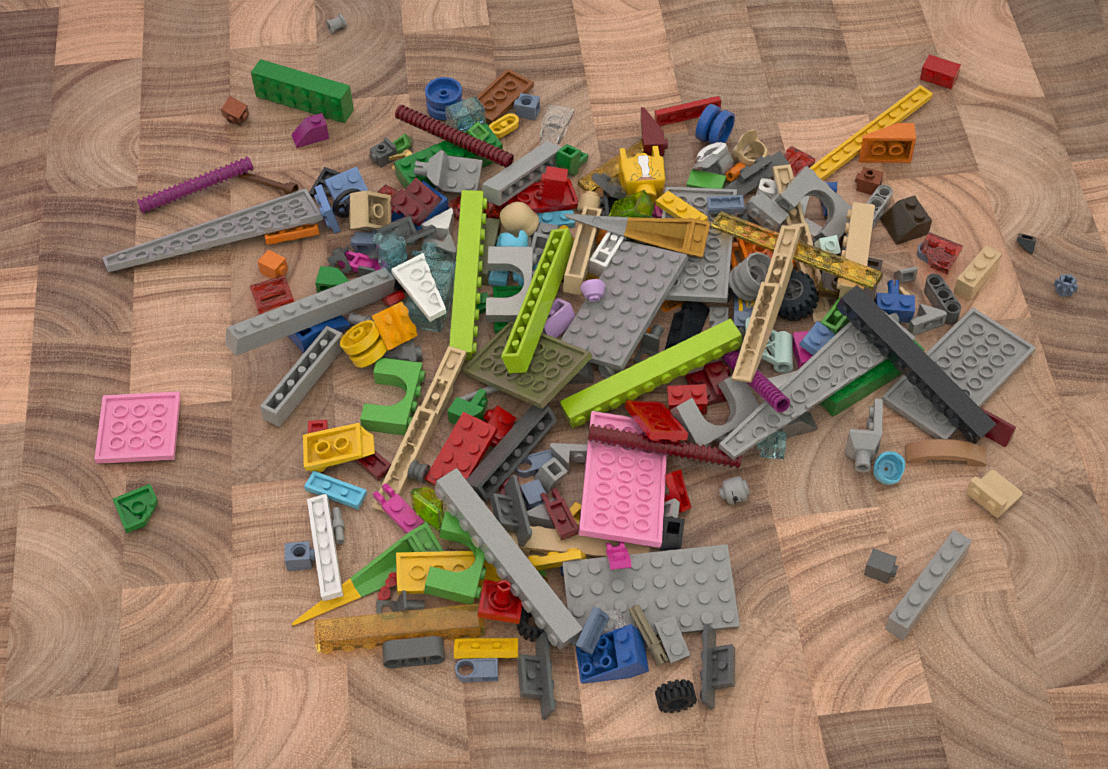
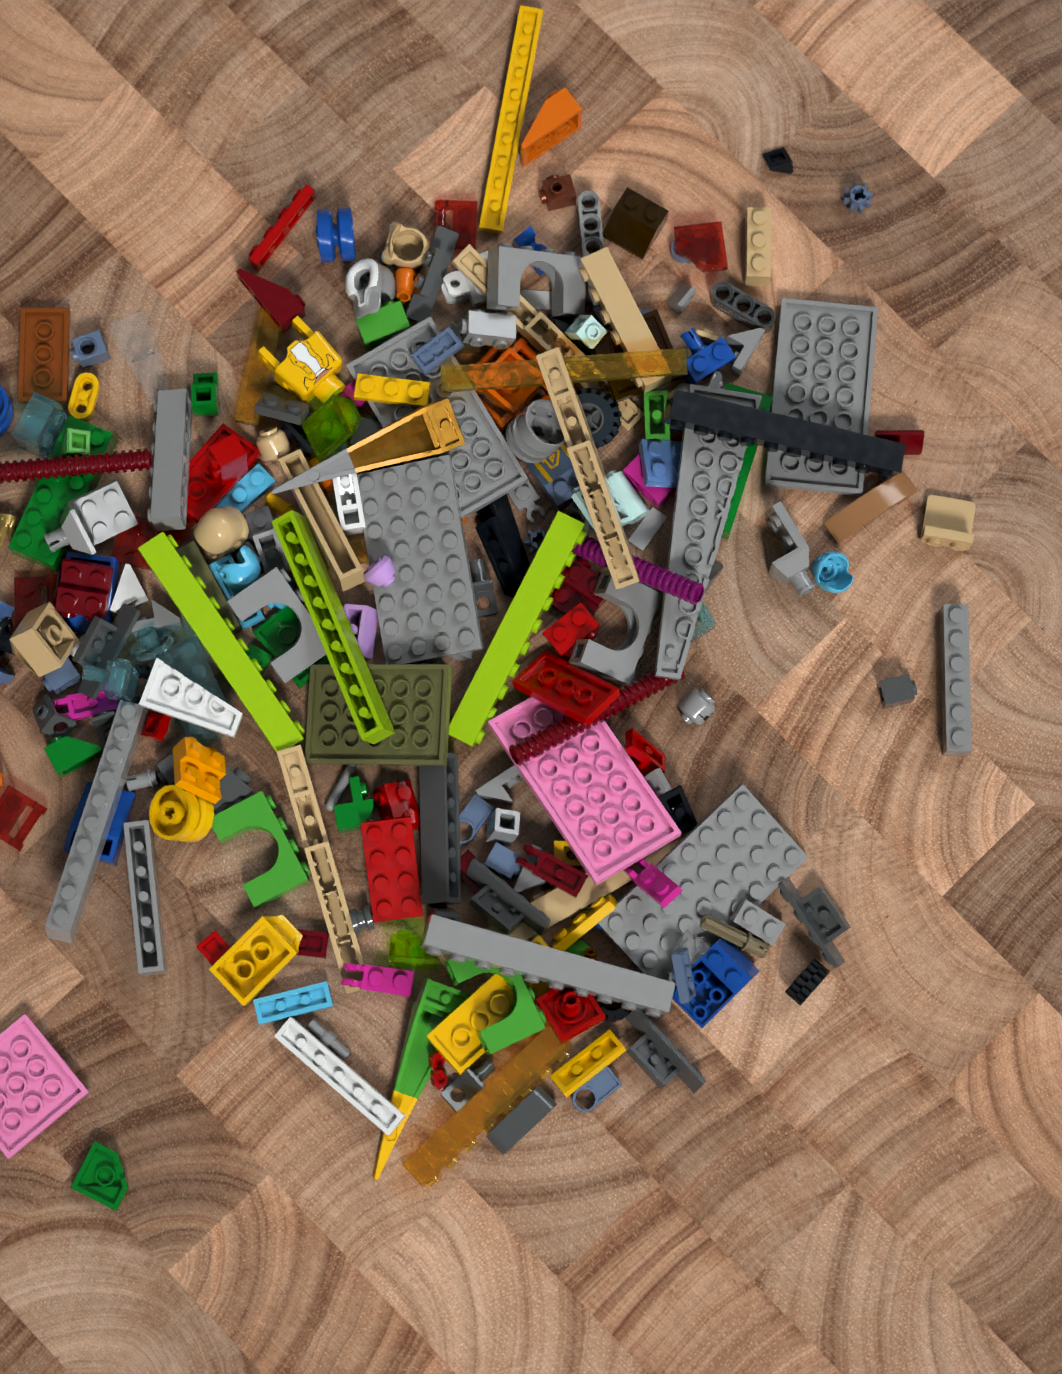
camera: 40 degrees left, 25 degrees up
sand blue brick [285,541,316,571] -> none

